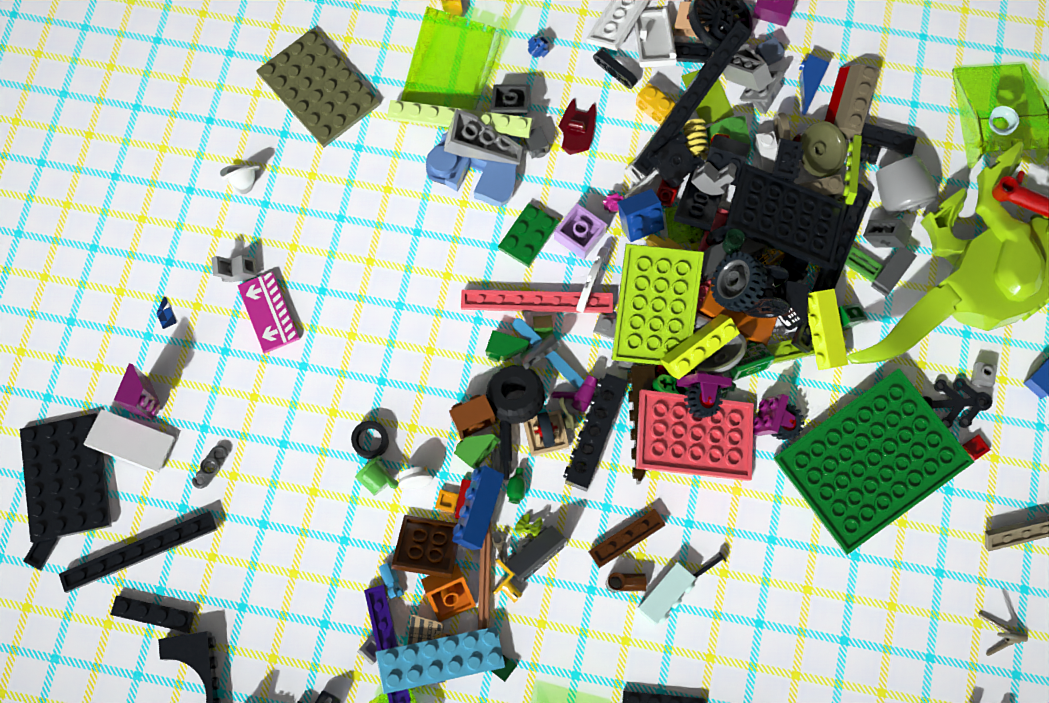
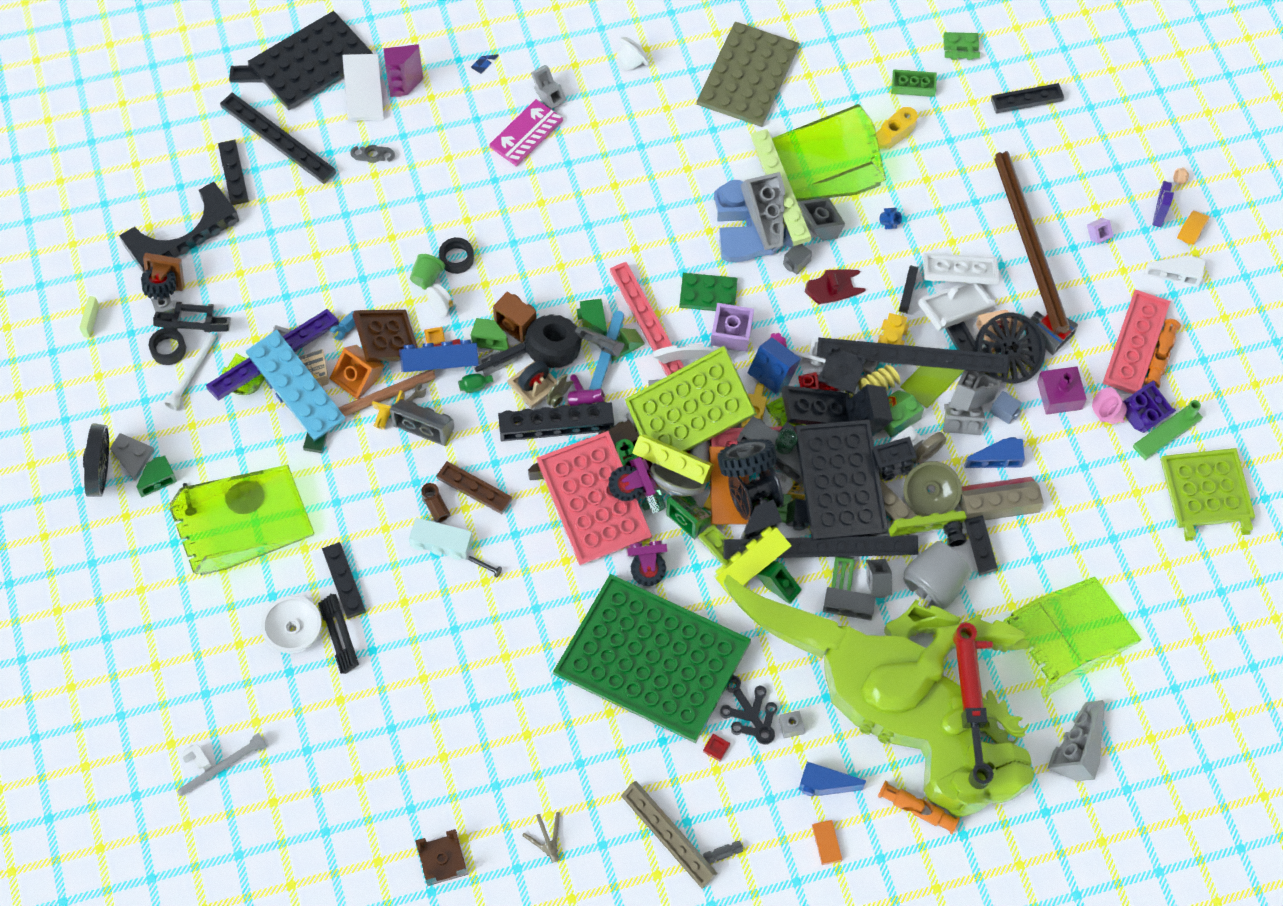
camera: 60 degrees right, 10 degrees down
lime piece [515,513,543,536] -> none
light grey brick [691,162,737,195] -> none
light aqua piece [989,106,1019,135] -> none

